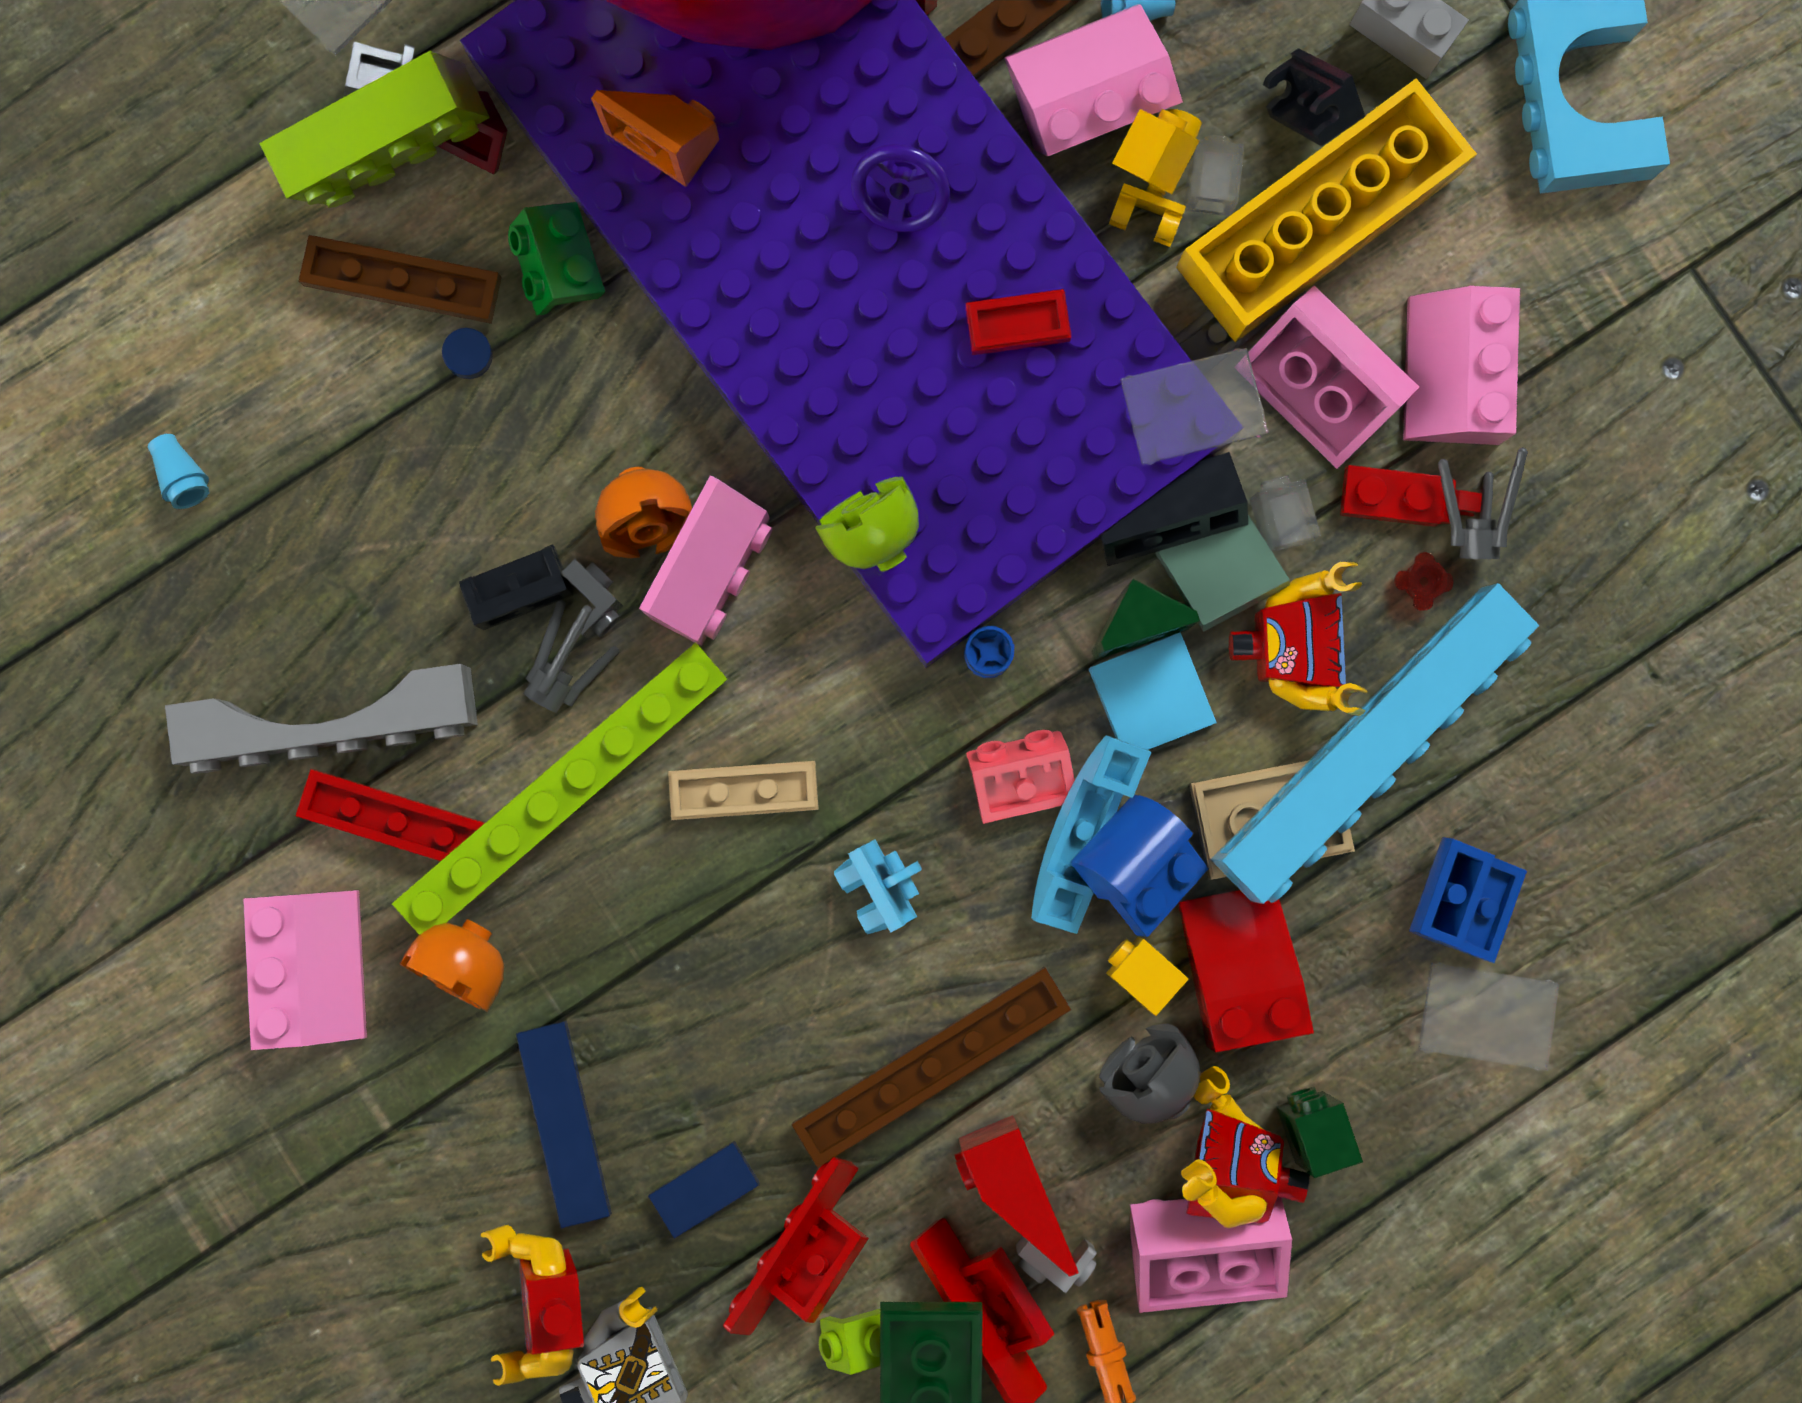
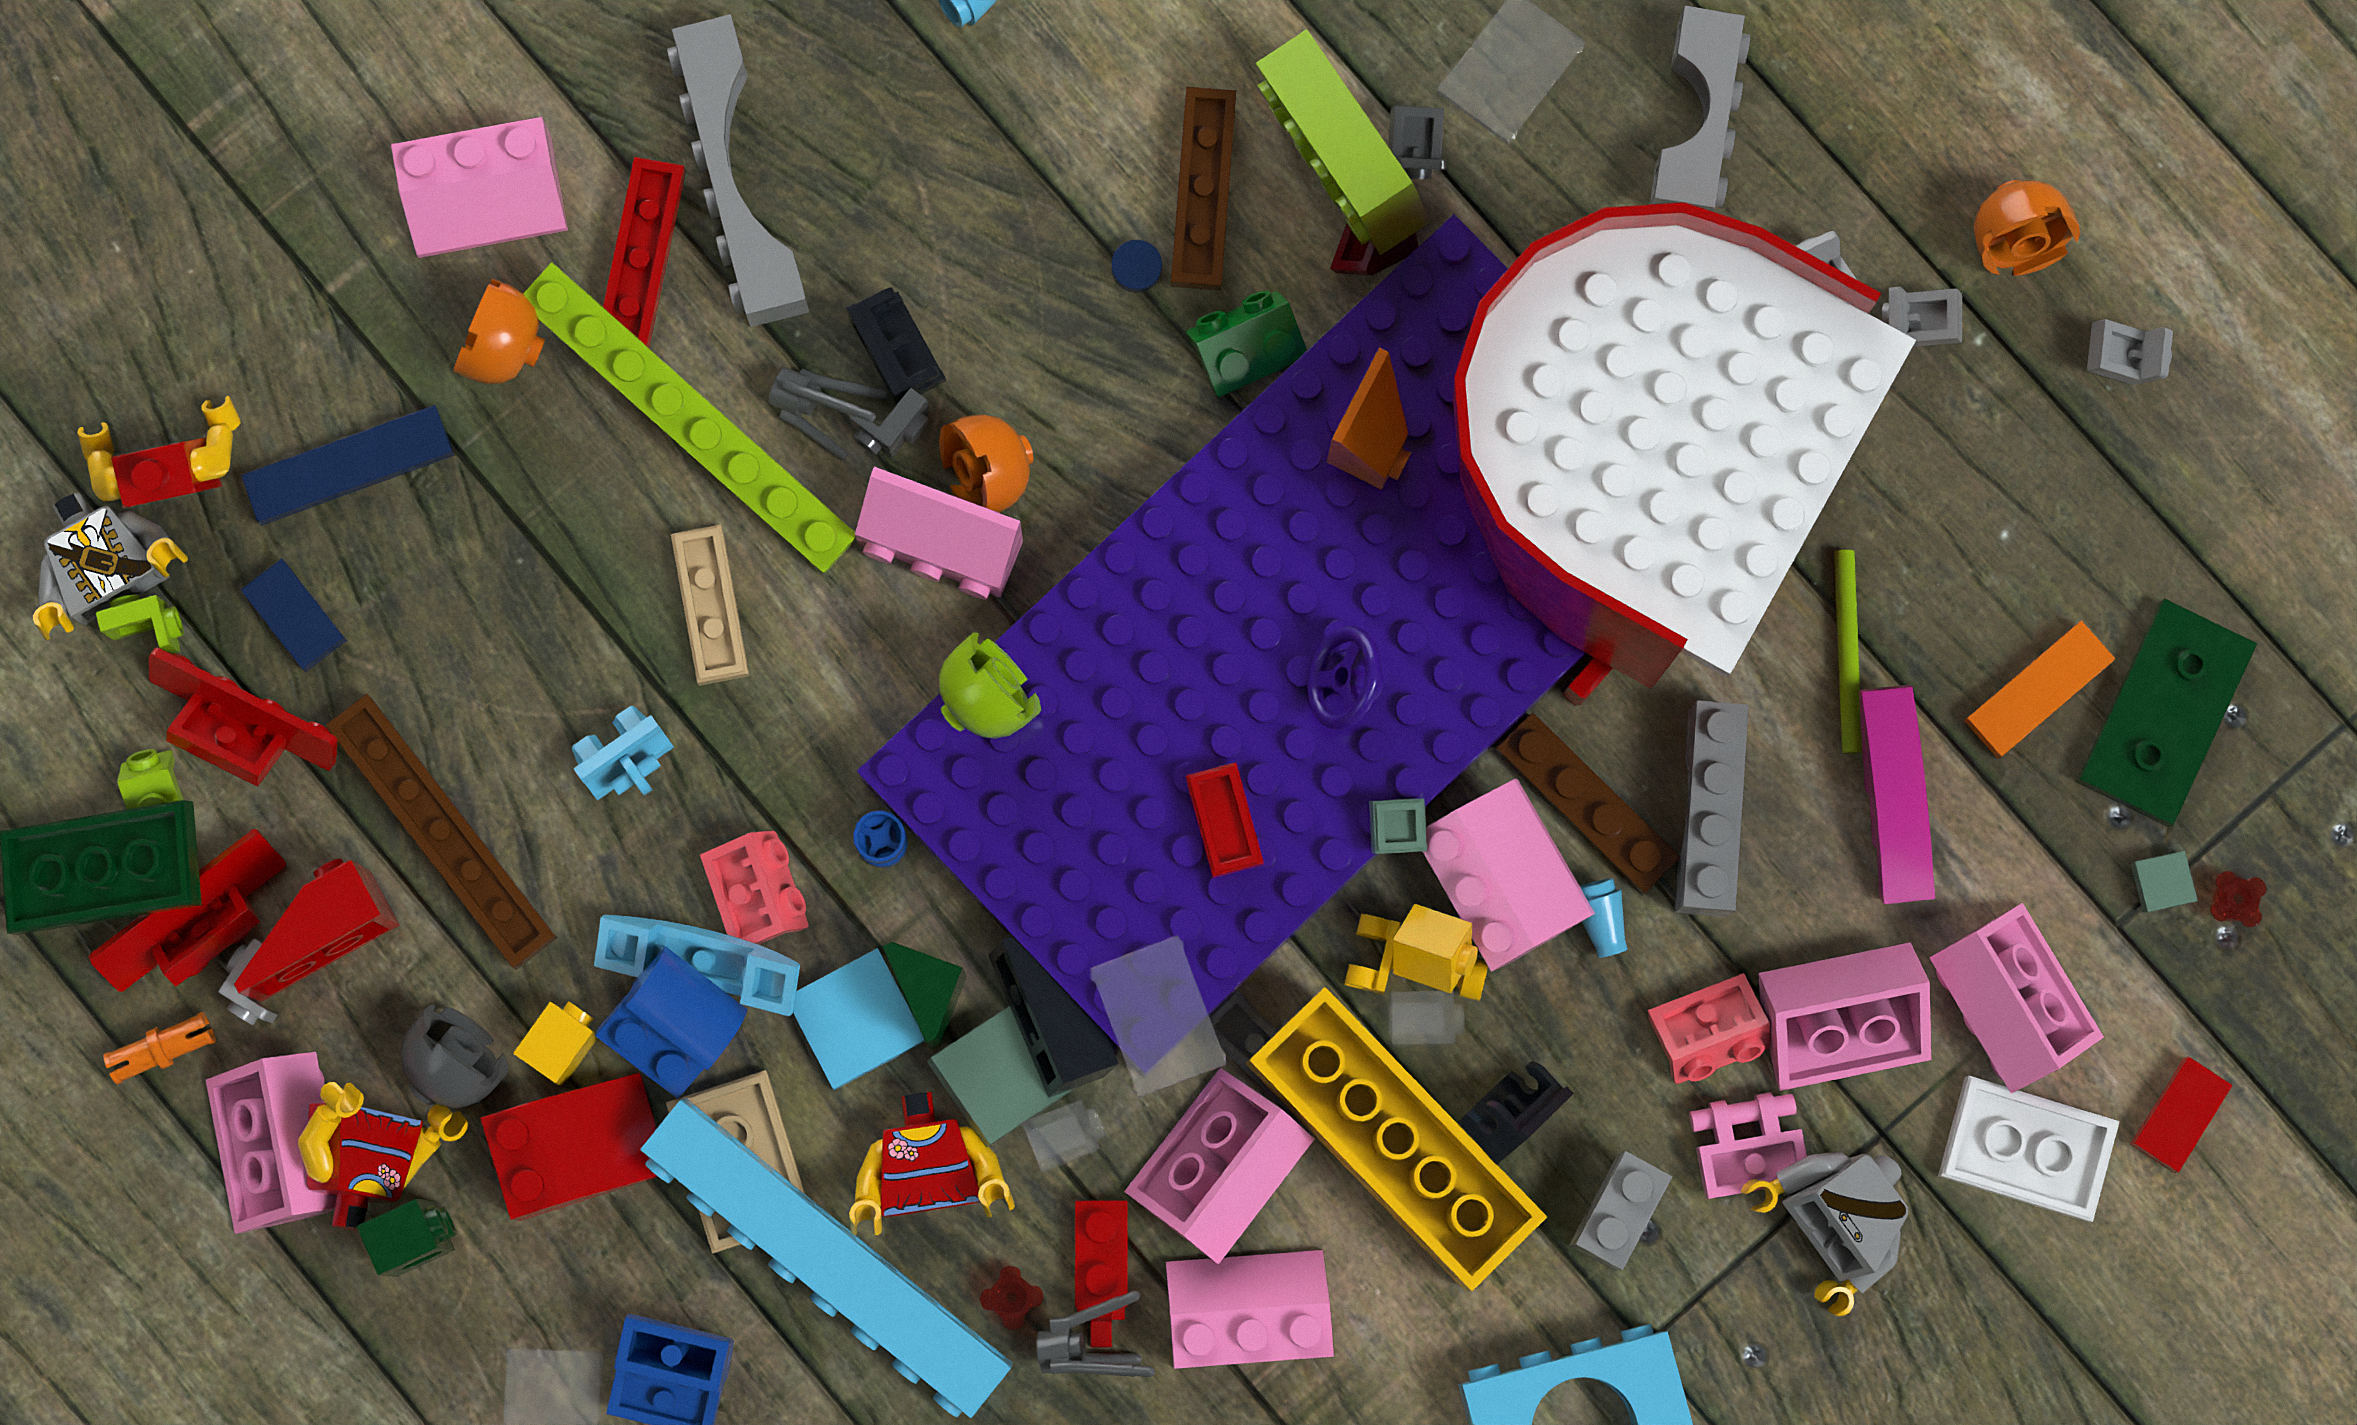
camera: 80 degrees right, 5 degrees down
none -> lime bracket [95,595,184,654]
none -> sand green tile [1369,798,1427,854]

